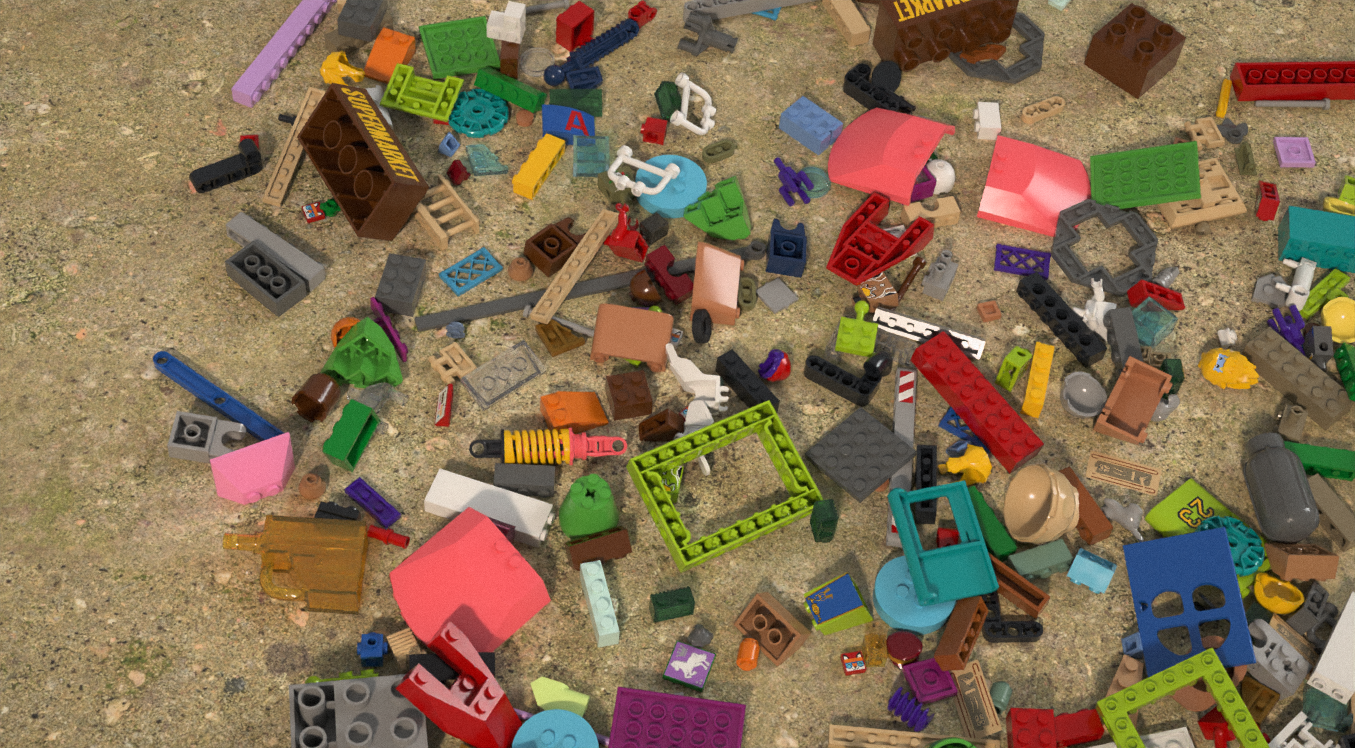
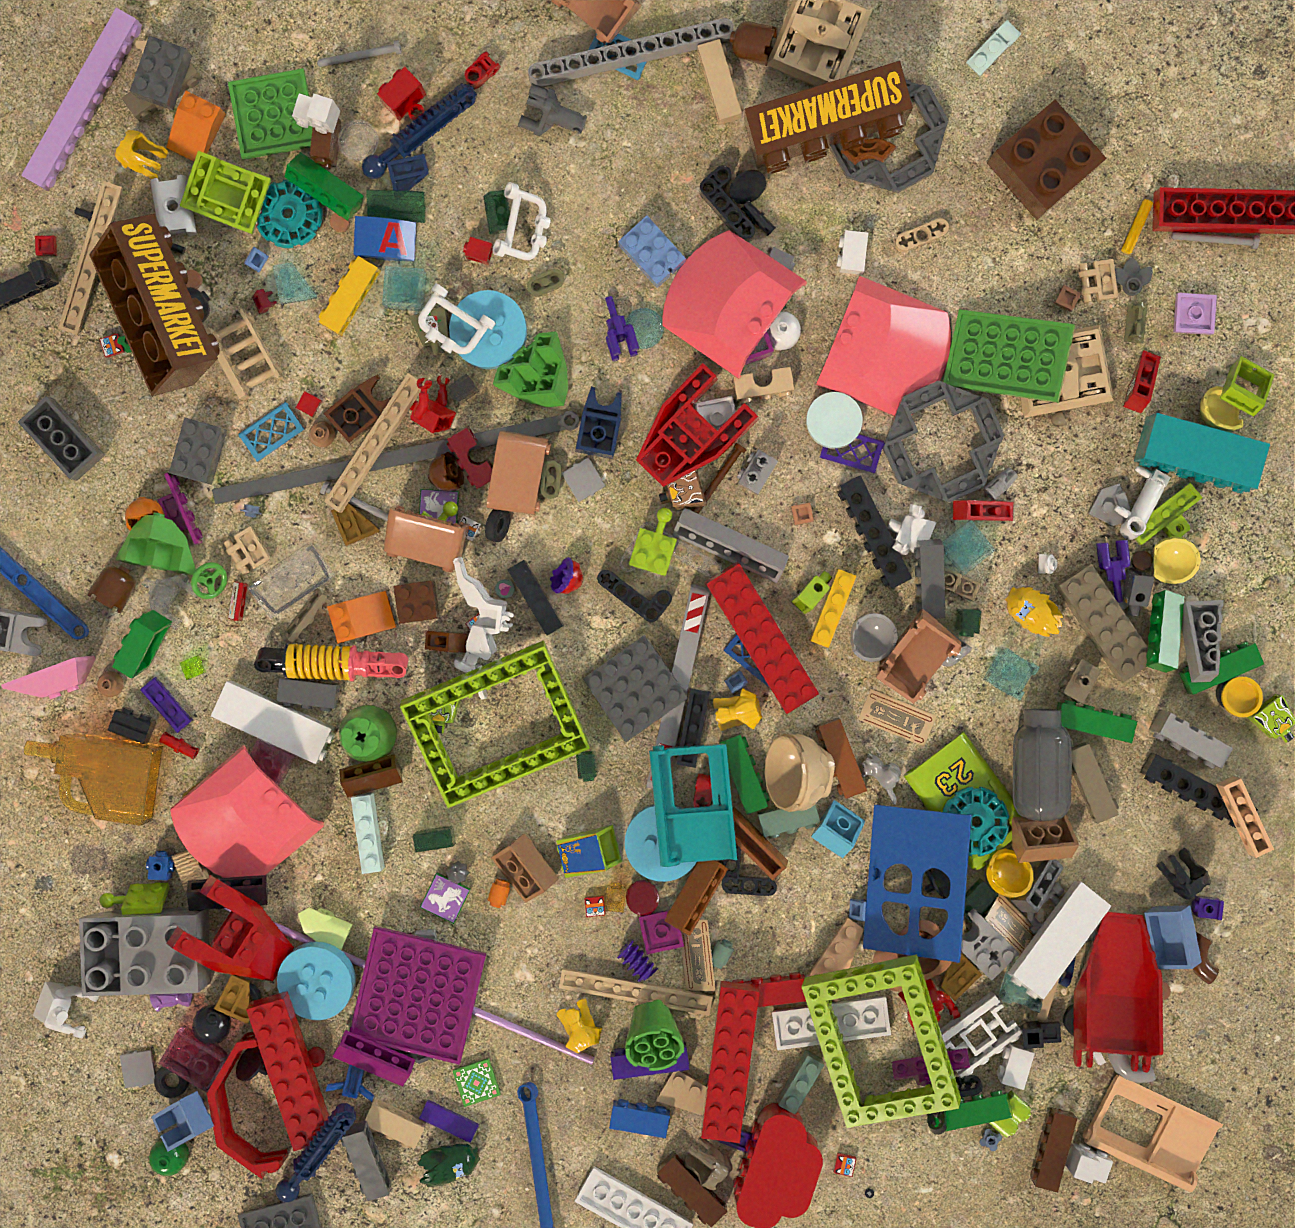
camera: 15 degrees right, 35 degrees up
light grey brick [226,212,326,292] -> none
black cylinder [863,351,893,377] -> none
none -> clear neon green tile [180,655,206,680]
none -> bright green piece [191,562,227,599]
none -> dark tan plate [284,588,332,644]
none -> red tile [295,391,322,418]
none -> light aqua piece [806,392,863,449]
none -> clear light blue panel [983,647,1040,700]

